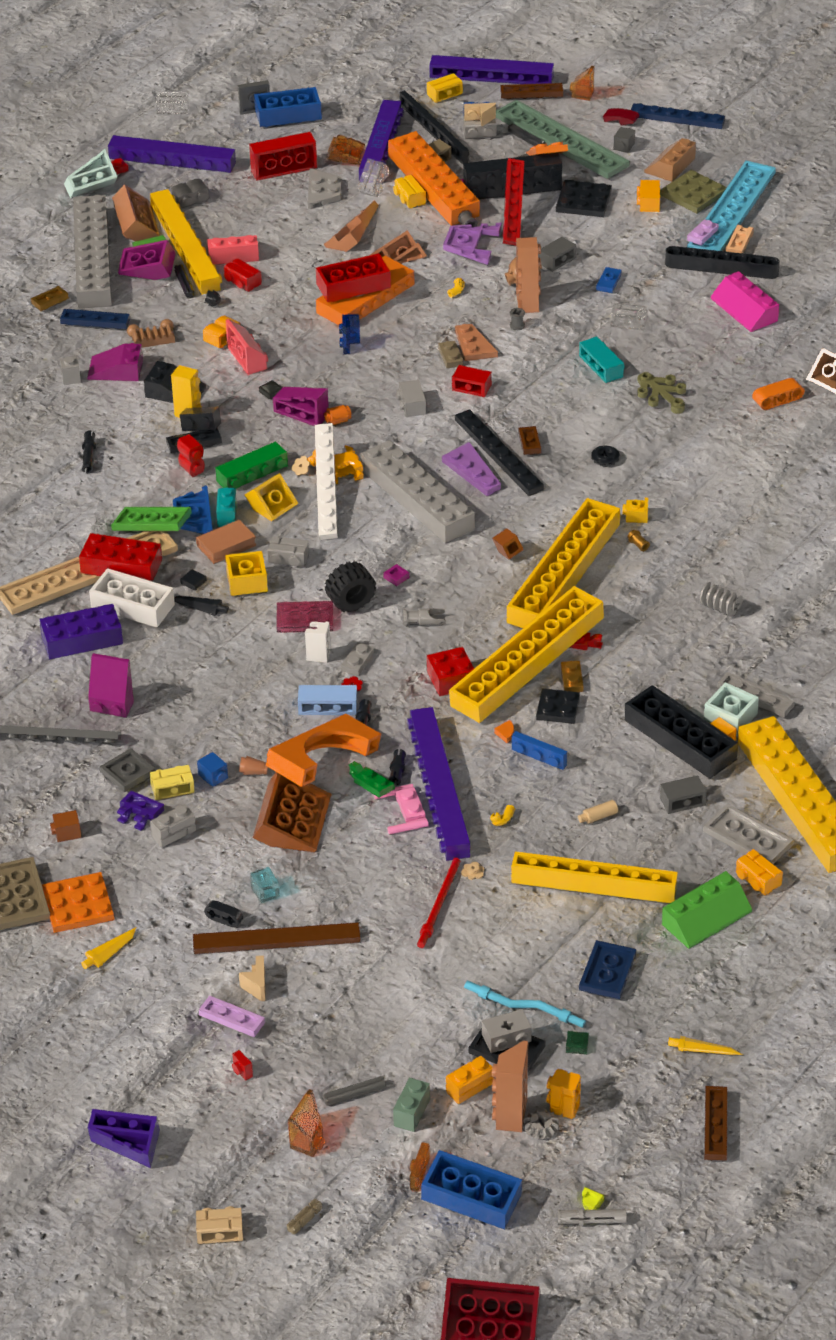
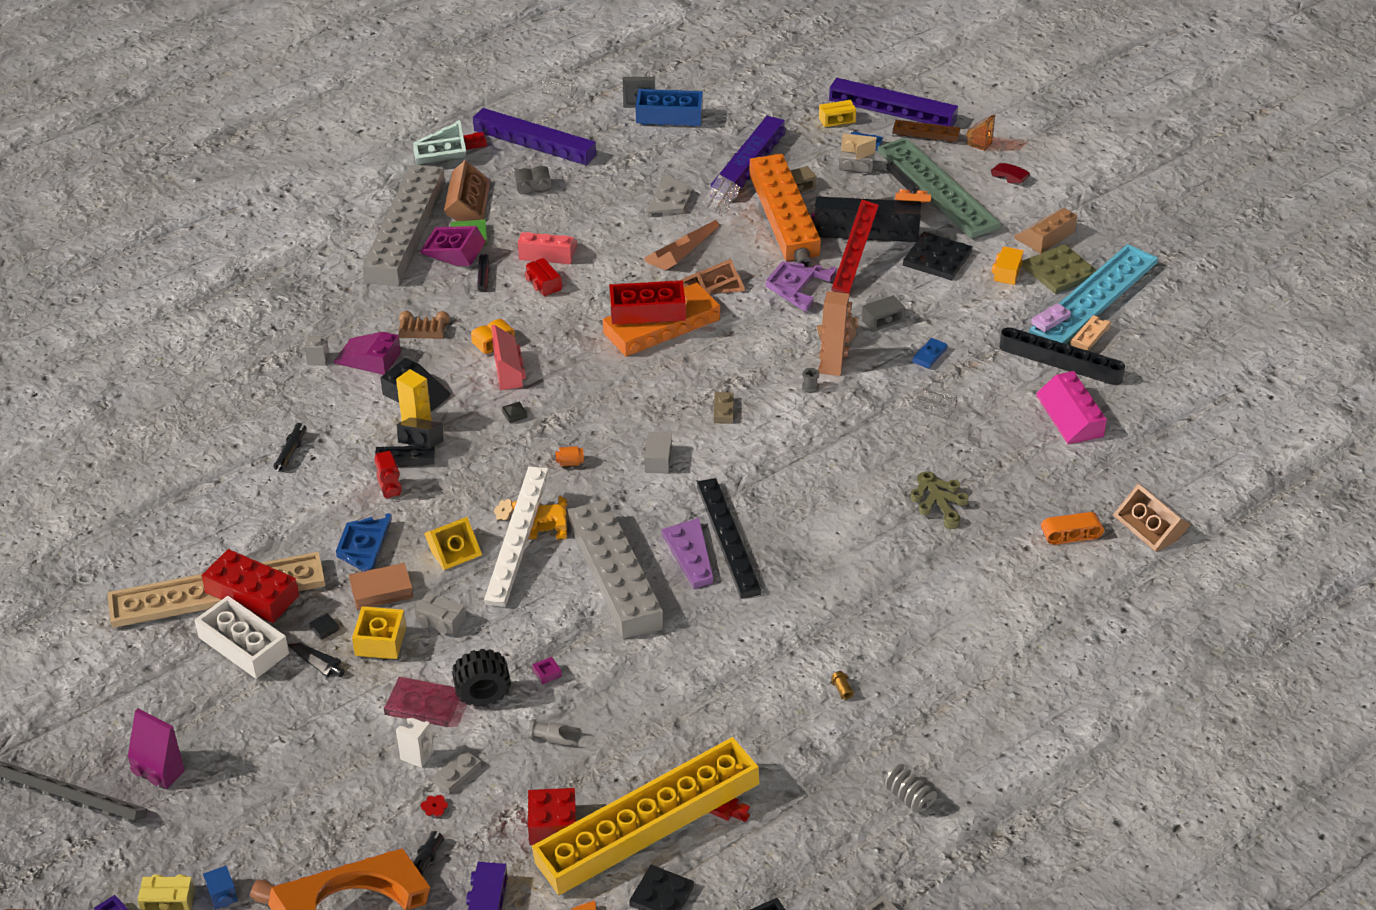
camera: 15 degrees right, 0 degrees up
pearl gold plate [31,286,69,311] -> none
dark purple brick [39,604,123,660] -> none
dark blue plate [60,309,130,329] -> none
dark grey plate [100,748,156,792] -> none
bright green plate [111,507,192,531] -> none
yellow brick [150,189,222,295] -> none
black plate [204,290,221,306] -> none
green brick [215,441,288,489] -> none
teal brick [216,488,237,528] -> none
red brick [249,132,317,181] -> none
magenta wedge [273,387,329,426] -> none
light blue brick [298,685,357,715] -> none
clear orange slope [326,135,365,165] -> none
clear blue bracket [339,314,360,355] -> none
yellow brick [393,175,426,209] -> none
black plate [400,90,469,164] -> none
yellow arm [447,278,465,298] -> none
red brick [452,365,492,397] -> none
nougat wing [455,324,498,361] -> none
dark orange brick [492,528,524,560] -> none
yellow brick [507,498,620,628] -> none
reddish brown plate [518,426,541,455] -> none
pearl gold plate [561,661,584,692] -> none
teal brick [579,336,625,383] -> none
black gear [591,445,620,467] -> none
dark grey brick [613,127,635,153] -> none
yellow brick [622,497,648,523] -> none
dark blue plate [631,103,725,129] -> none

